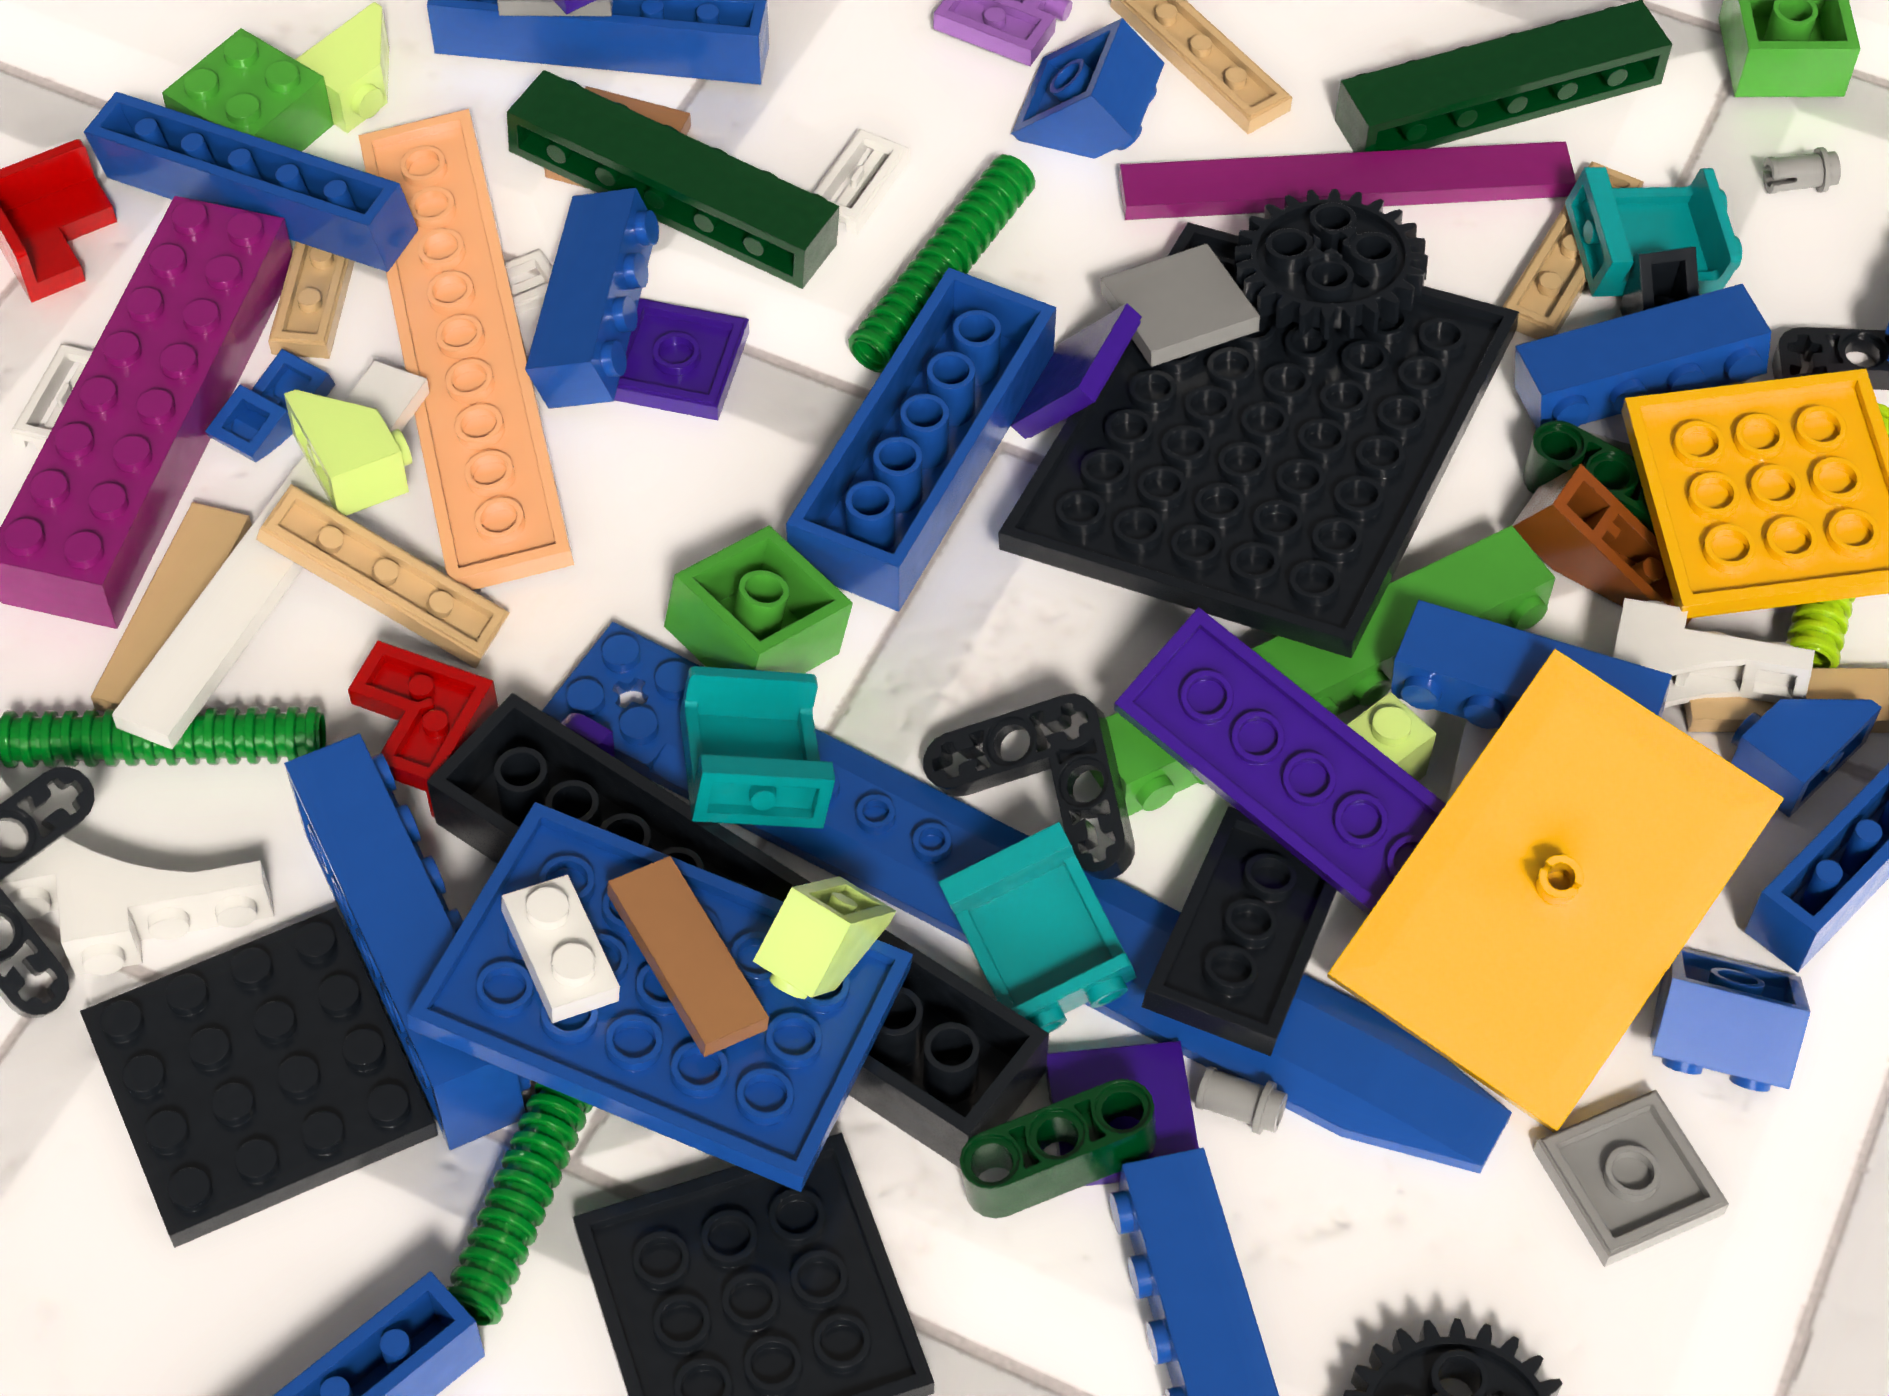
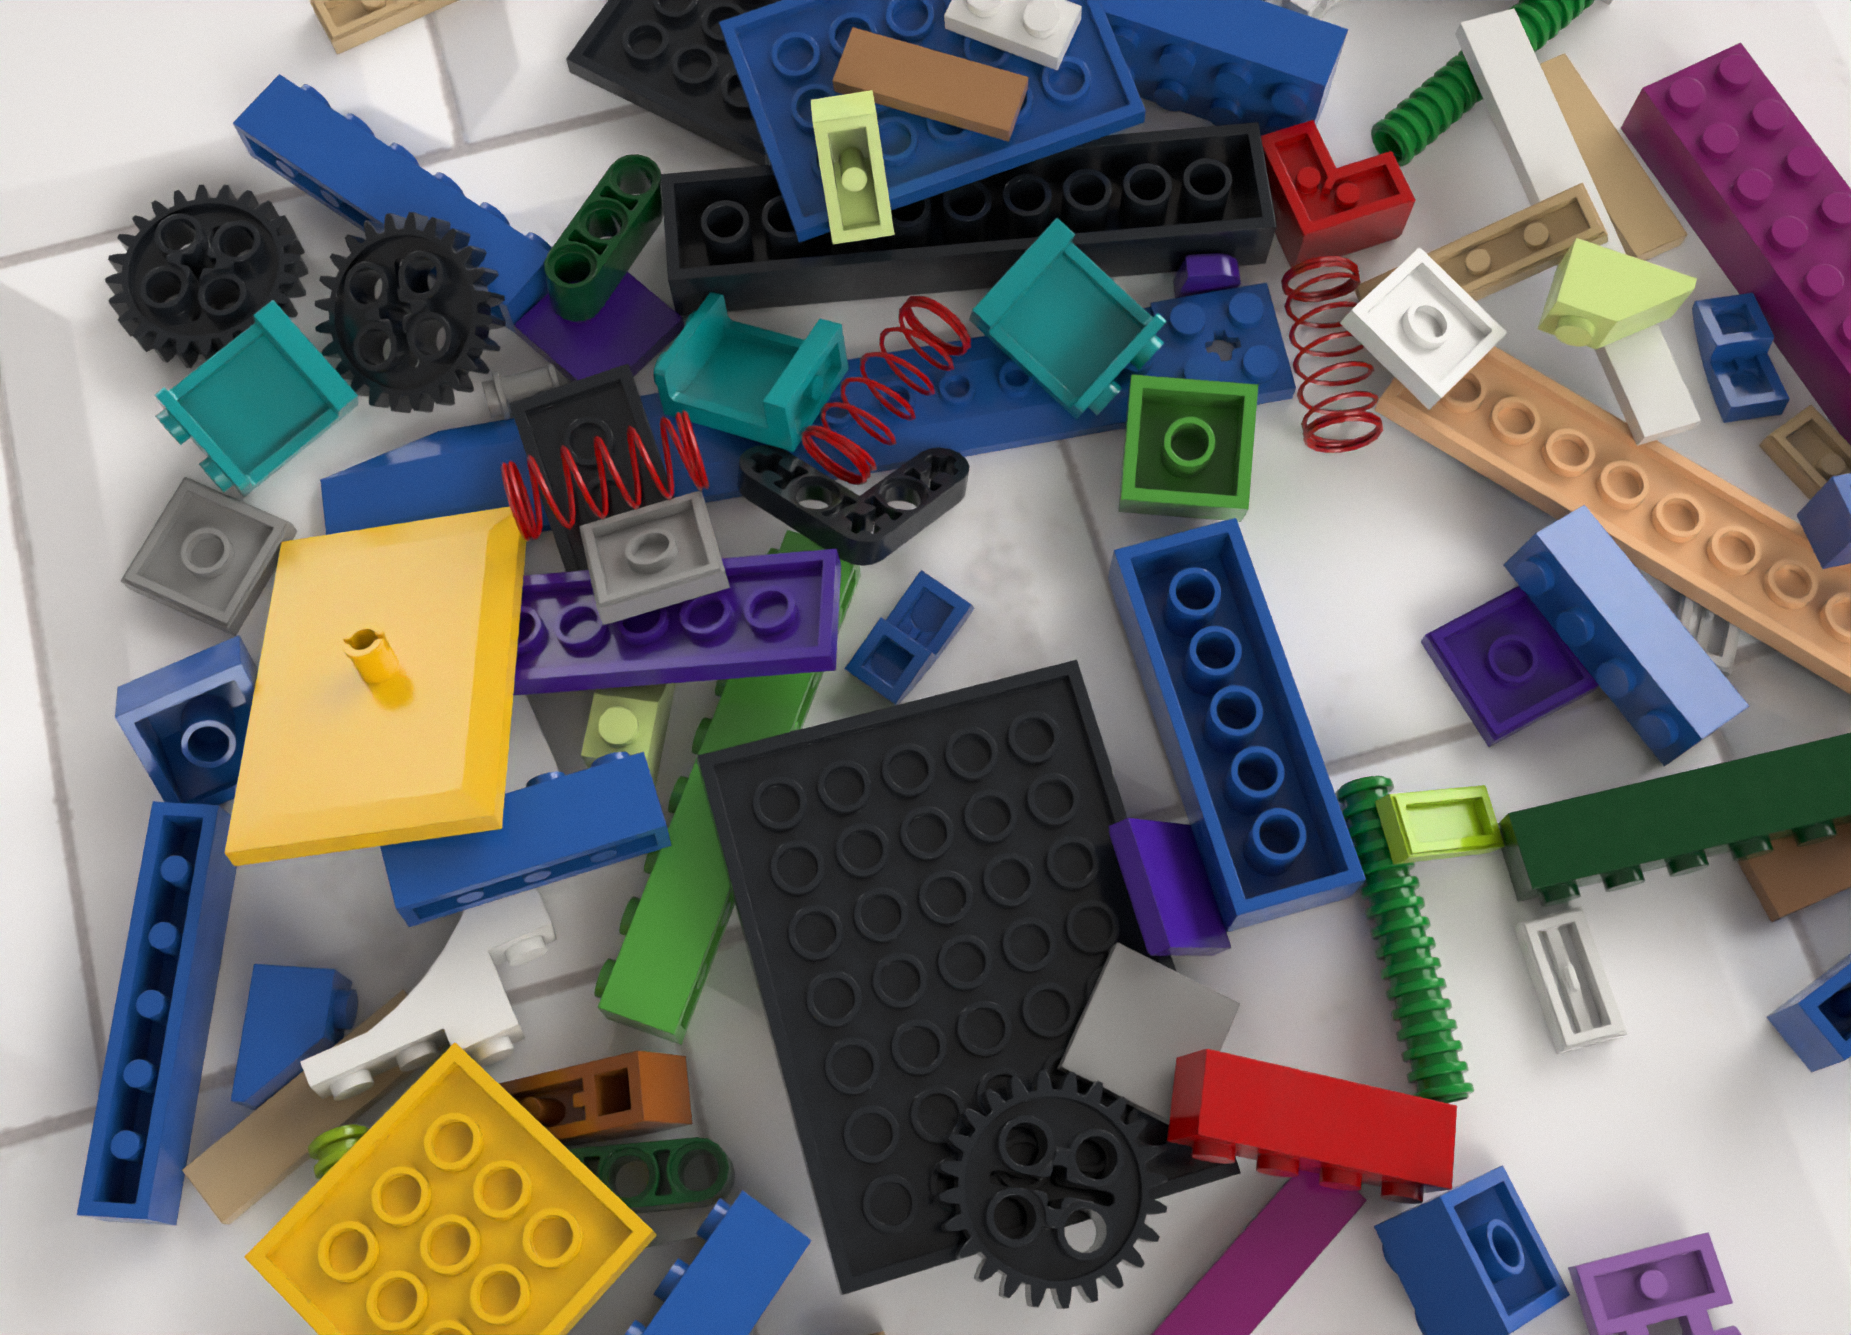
camera: 140 degrees right, 15 degrees up
none -> teal panel [154,300,358,497]
none -> black gear [315,212,506,413]
none -> red piece [501,410,710,542]
none -> light grey tile [579,491,730,625]
none -> red piece [801,296,971,485]
none -> blue slope [844,570,975,705]
none -> red brick [1167,1048,1457,1204]
none -> red piece [1281,256,1384,453]
none -> white plate [1340,247,1508,410]
none -> lime tile [1375,785,1505,865]

